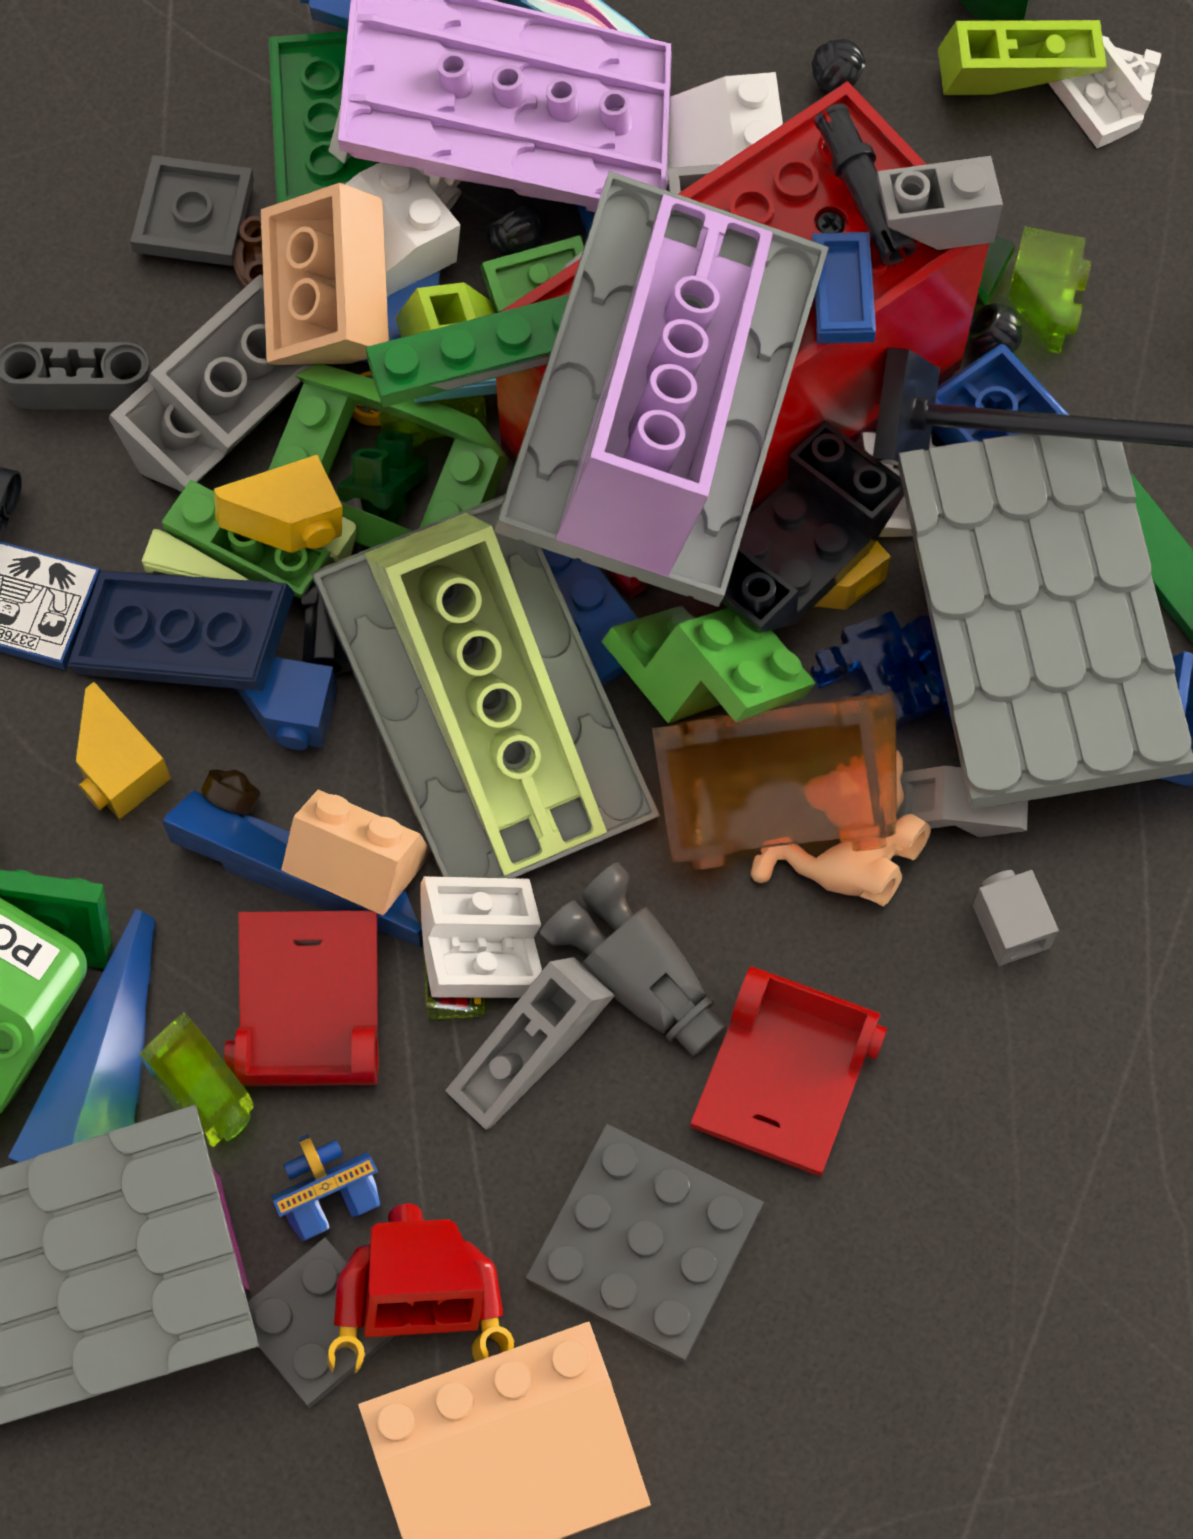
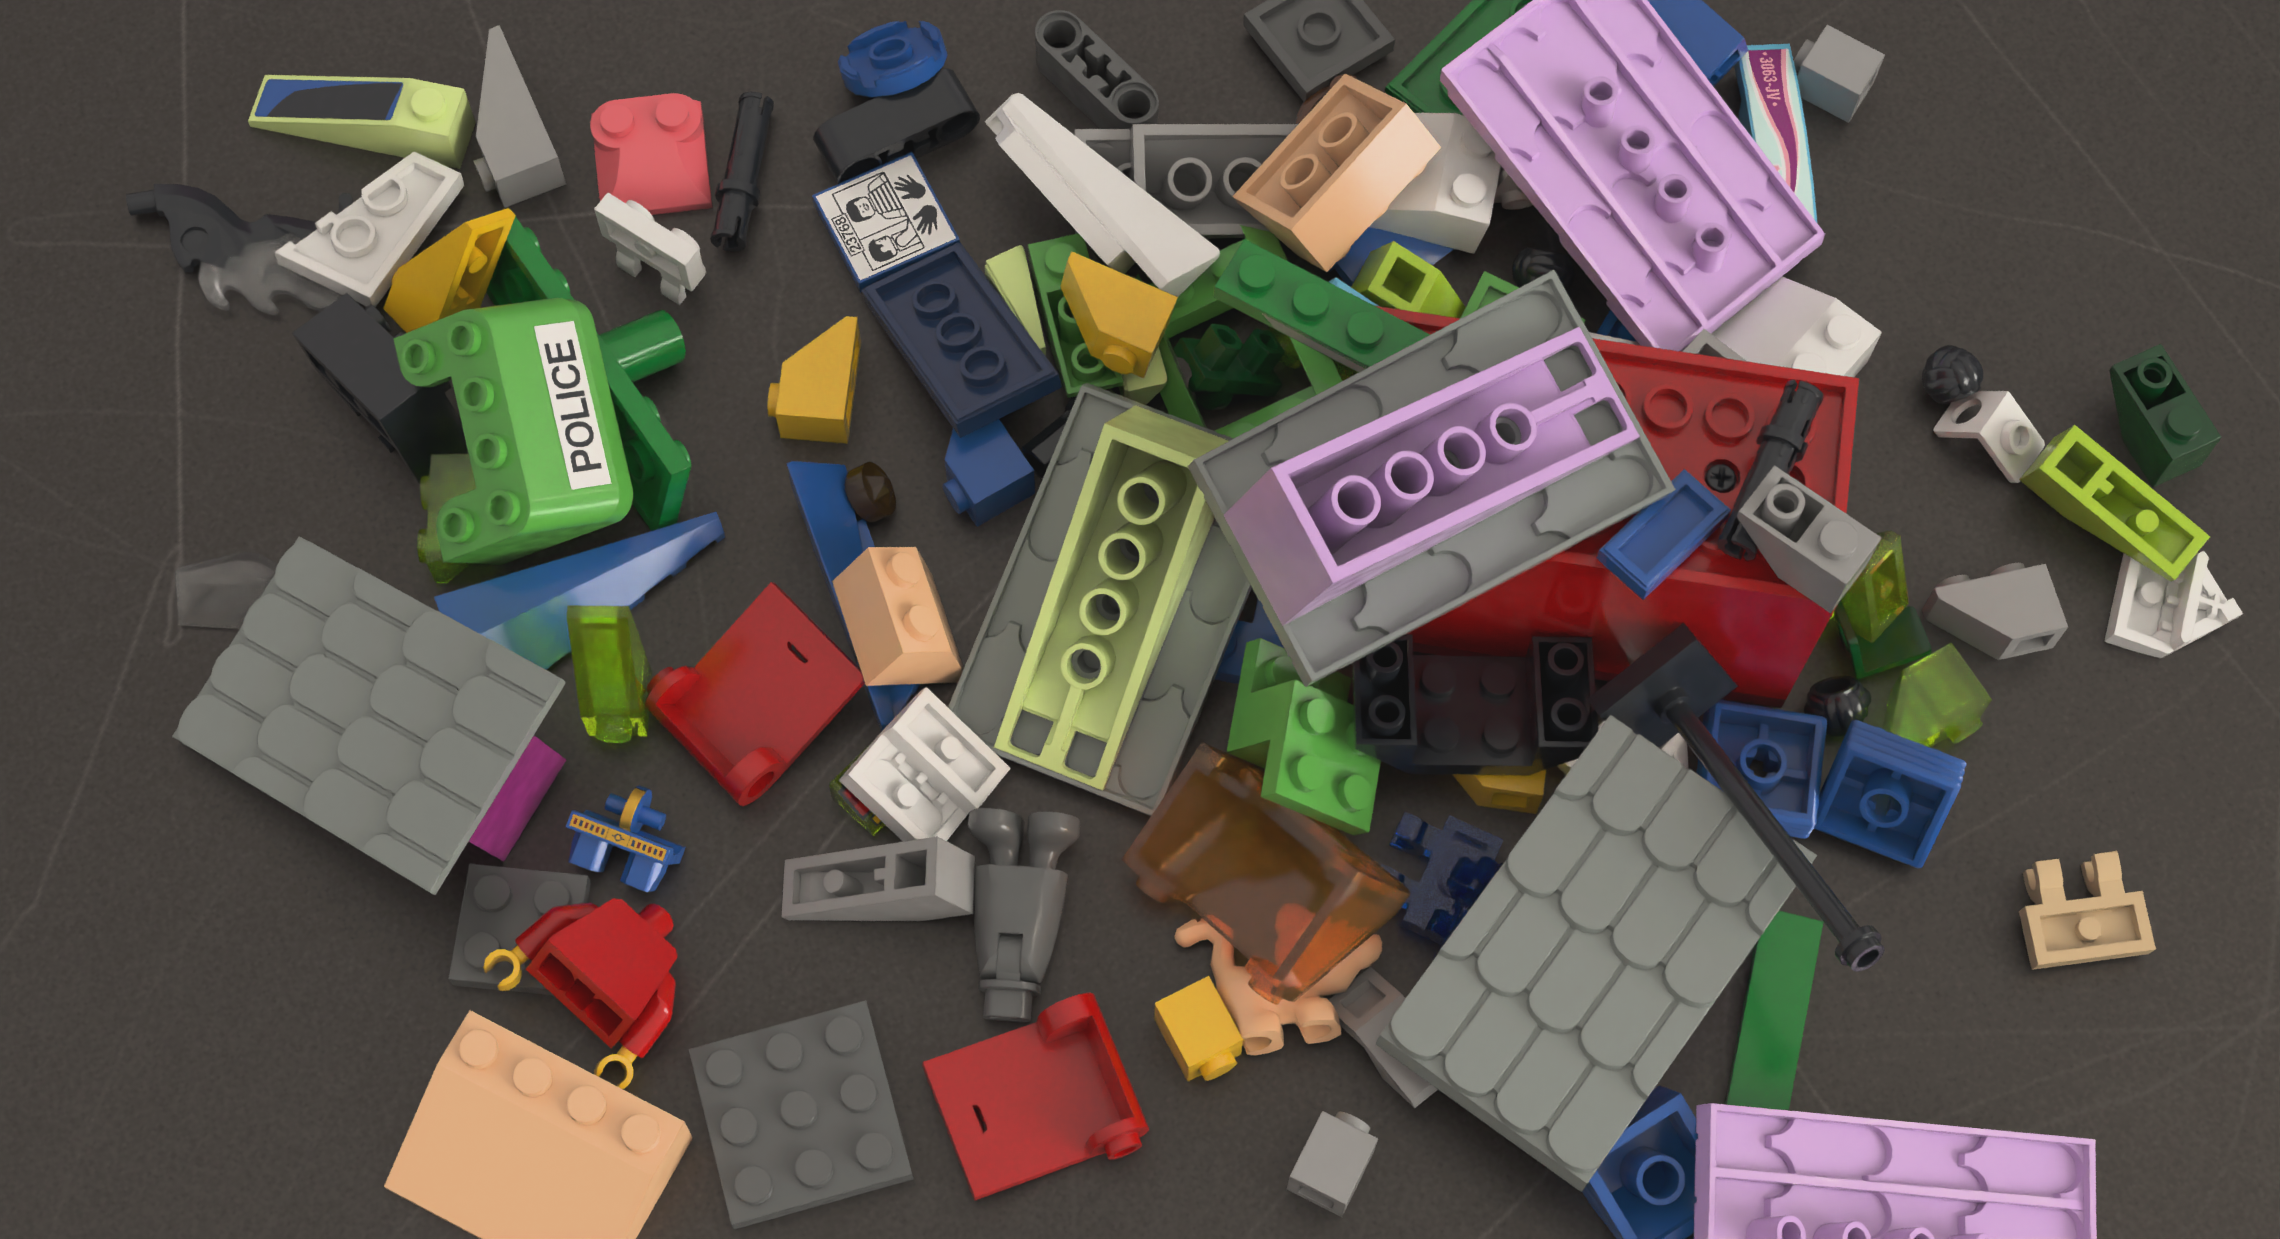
camera: 45 degrees right, 0 degrees up
none -> white wedge [985,93,1220,297]
none -> yellow brick [1154,976,1243,1082]
none -> blue brick [1814,720,1966,868]
none -> light grey slope [1922,563,2068,660]
none -> white bracket [1933,391,2045,483]

